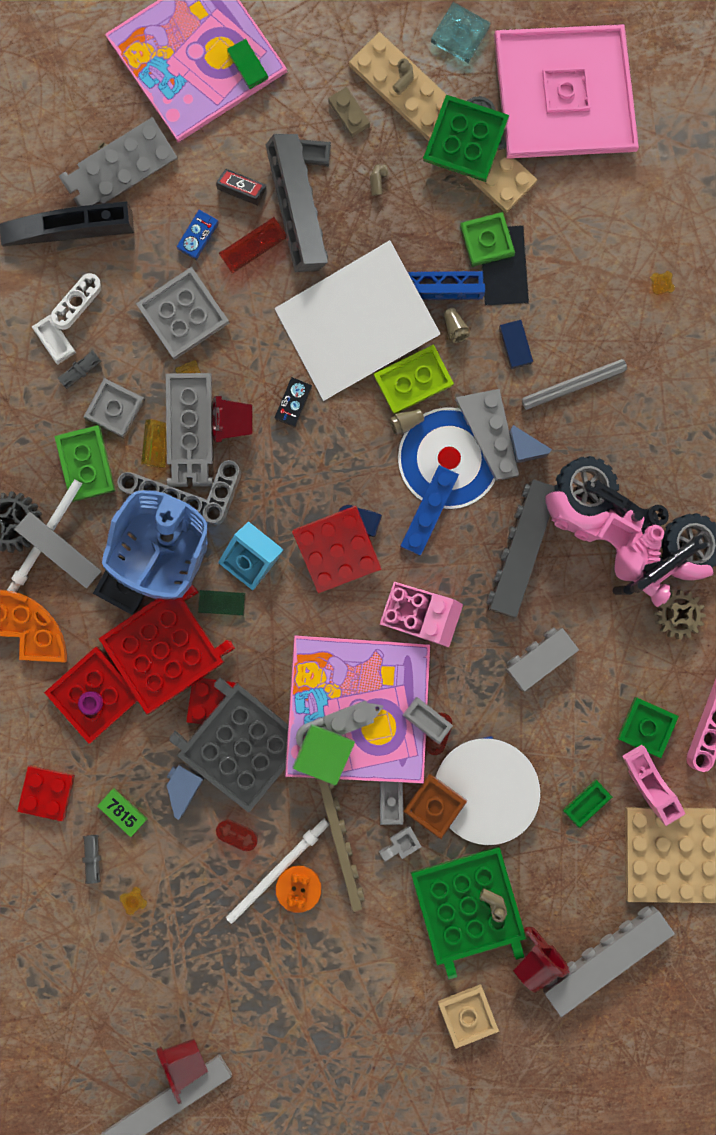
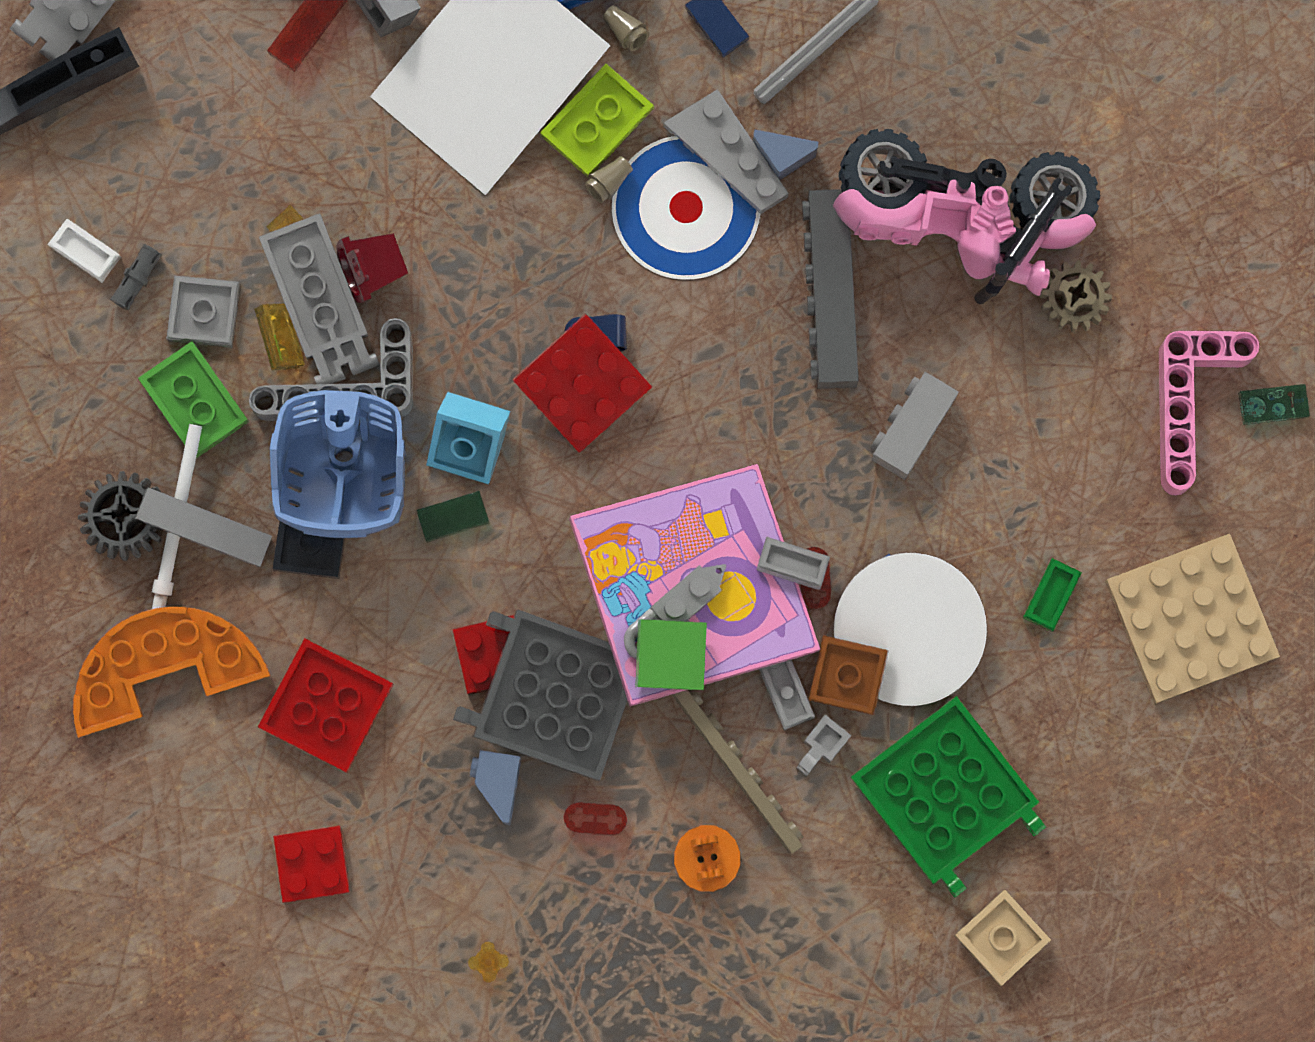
camera: 20 degrees left, 5 degrees down
white beam [51,273,101,330] -> none
magenta tile [78,691,103,715] -> none
dark grey pin [82,835,101,884] -> none
bright green tile [97,788,148,837] -> none
red plate [98,585,235,715] -> none
light grey plate [136,267,230,360] -> none
blue tile [177,209,219,260] -> none
white bar [226,818,330,924] -> none
black tile [274,377,312,427] -> none
bright pink slope [380,582,463,647] -> none
blue plate [400,465,459,556] -> none
dark tan arm [479,888,507,922] -> none
dark red container [513,927,569,993] -> none
light grey brick [542,905,675,1017] -> none
green plate [617,697,679,758] -> none
bright pink arch [622,745,685,826] -> none

